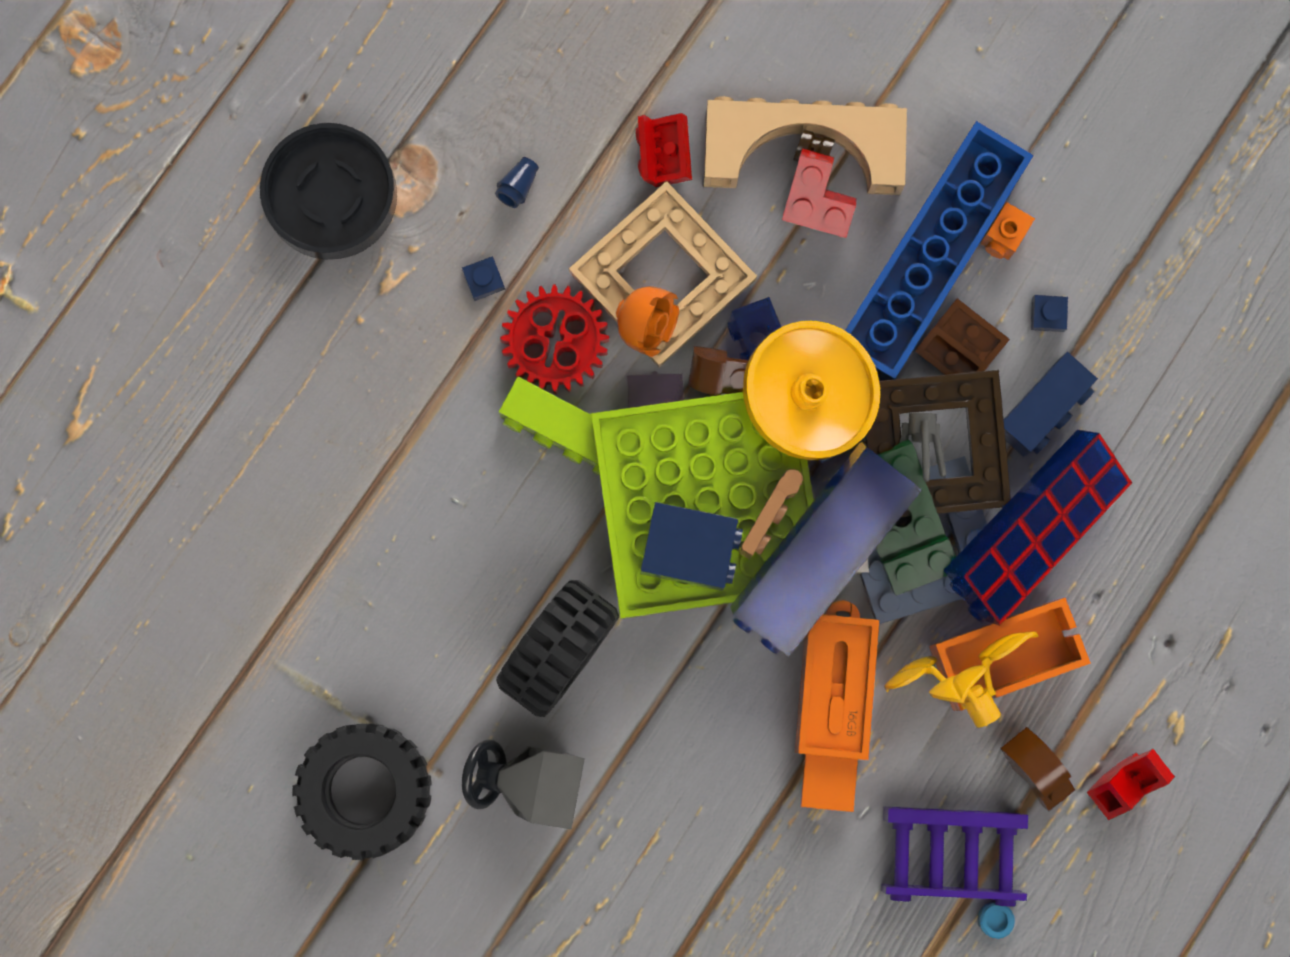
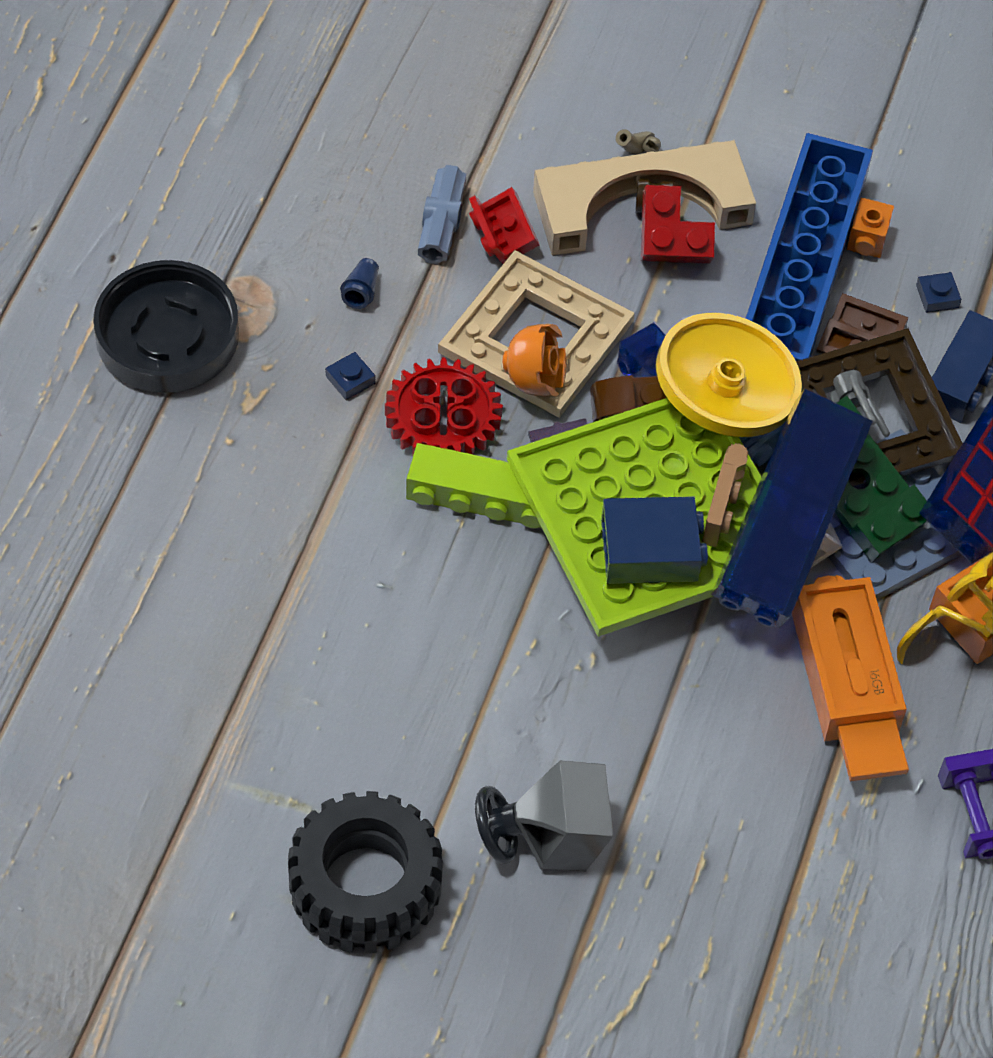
camera: 15 degrees left, 25 degrees down
black tyre [496,580,619,717] -> none
none -> sand blue piece [418,165,466,265]
none -> dark tan arm [615,129,661,155]

